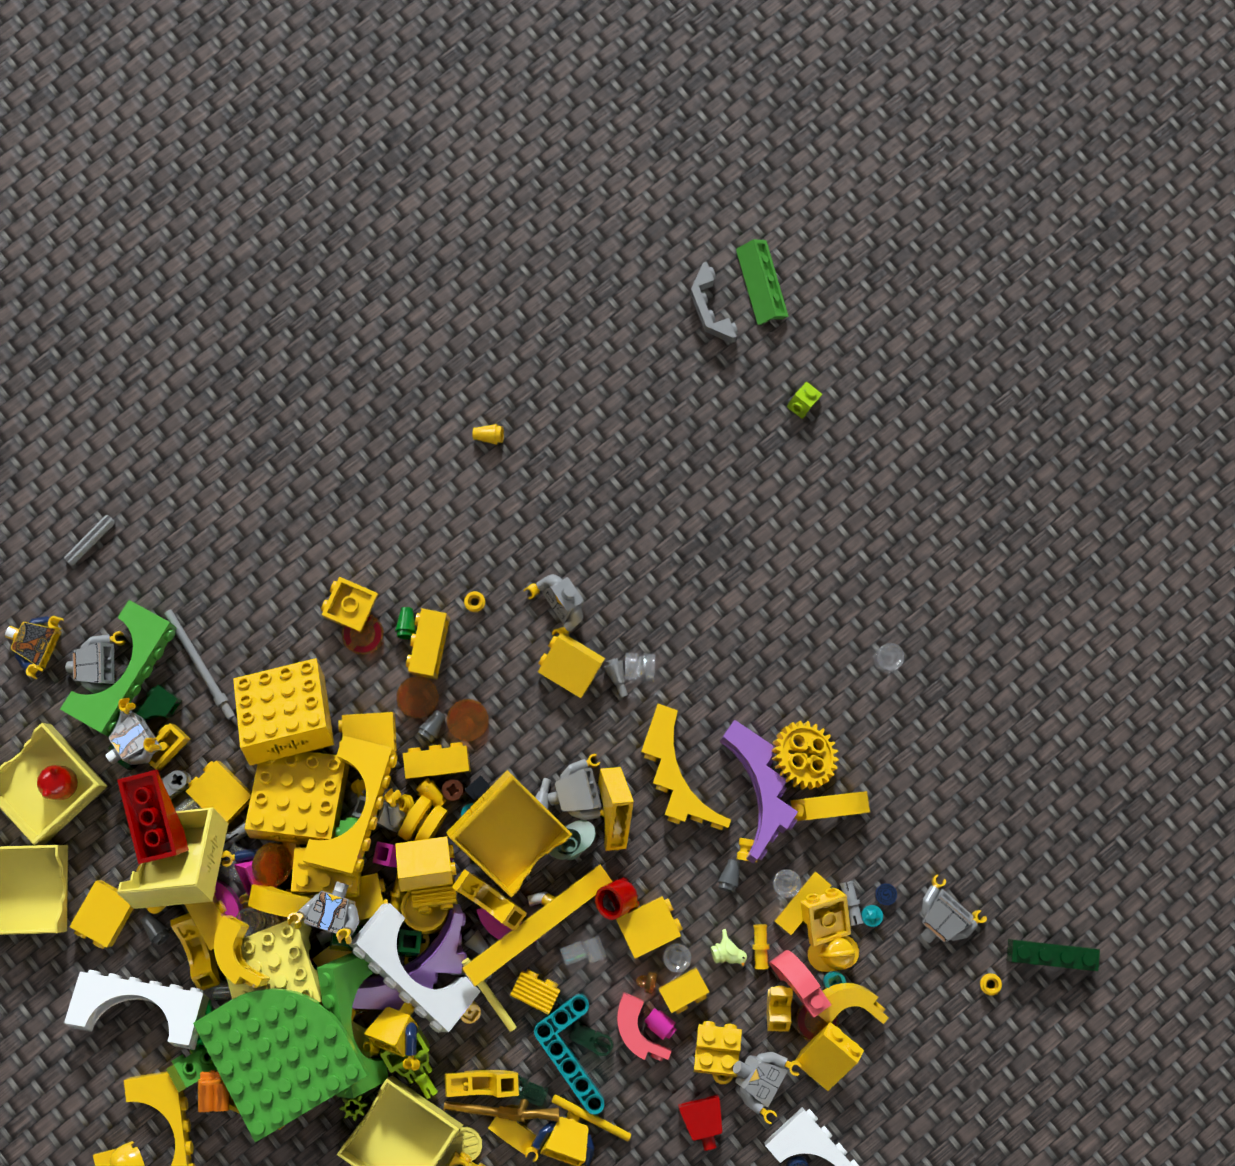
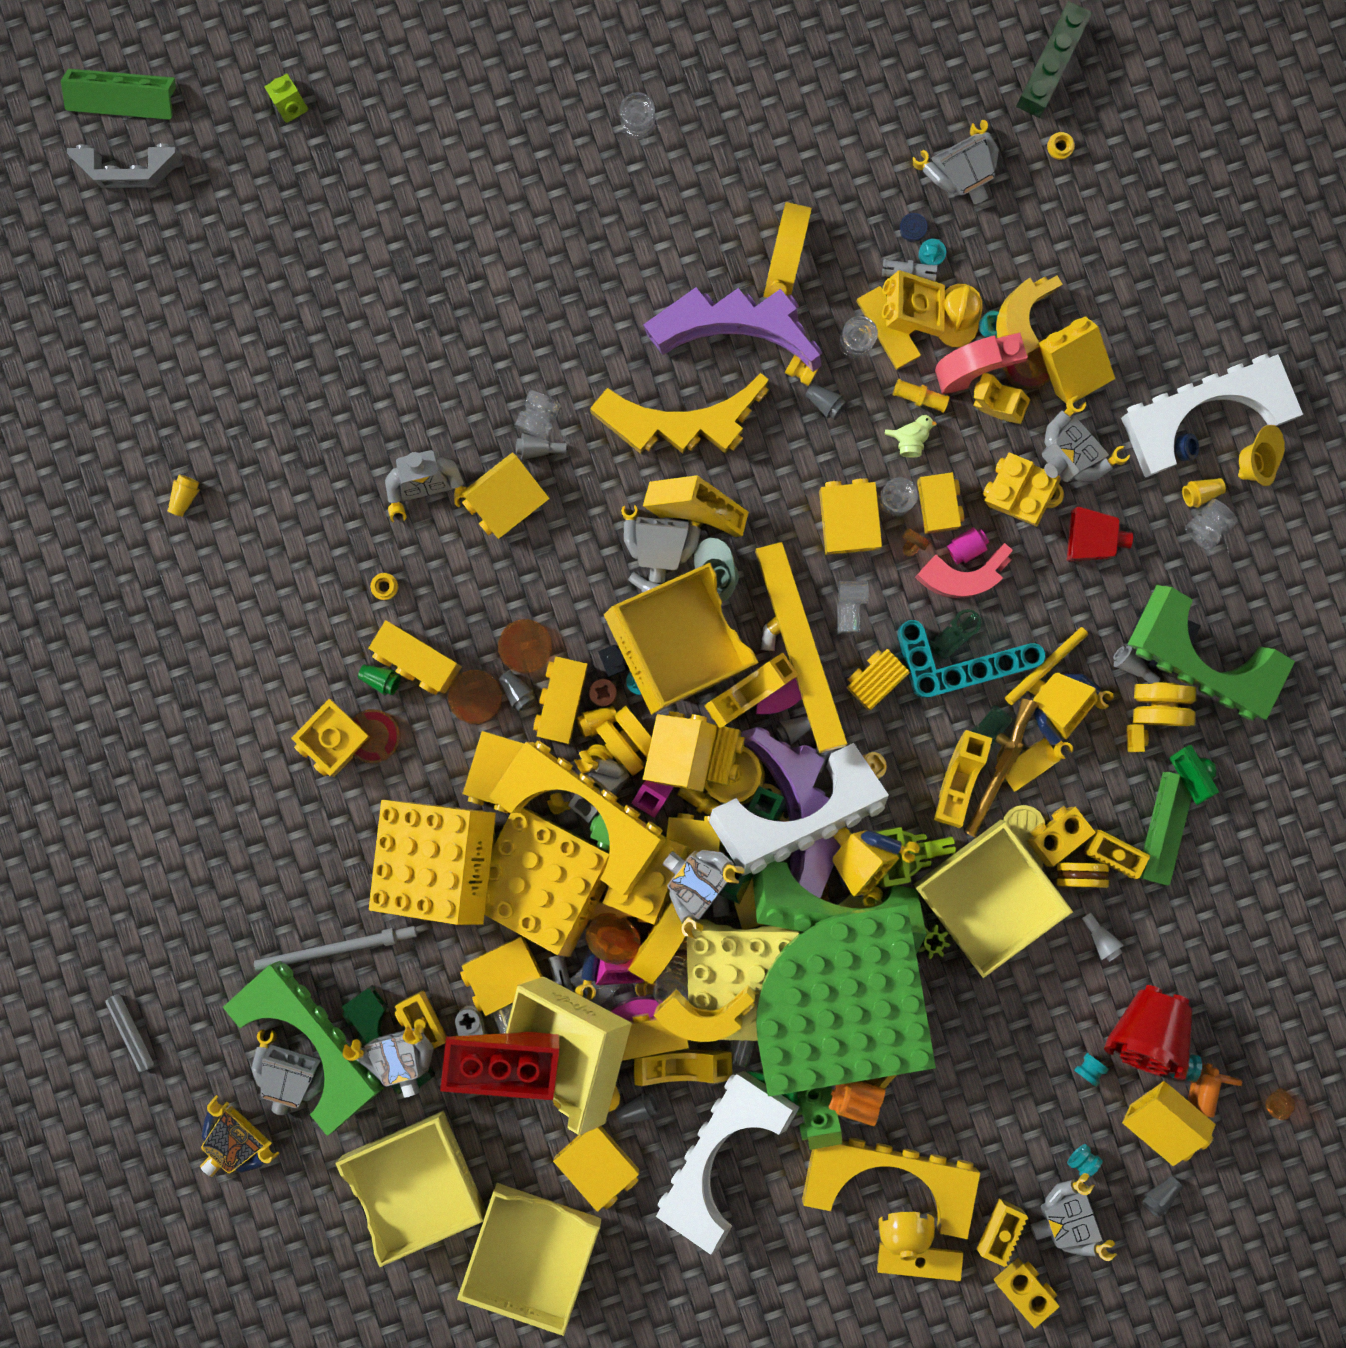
camera: 70 degrees left, 5 degrees up
red piece [37,765,78,800] -> none
light yellow bar [462,958,517,1032] -> none
red piece [595,878,640,920] -> none
yellow gear [771,721,839,790] -> none

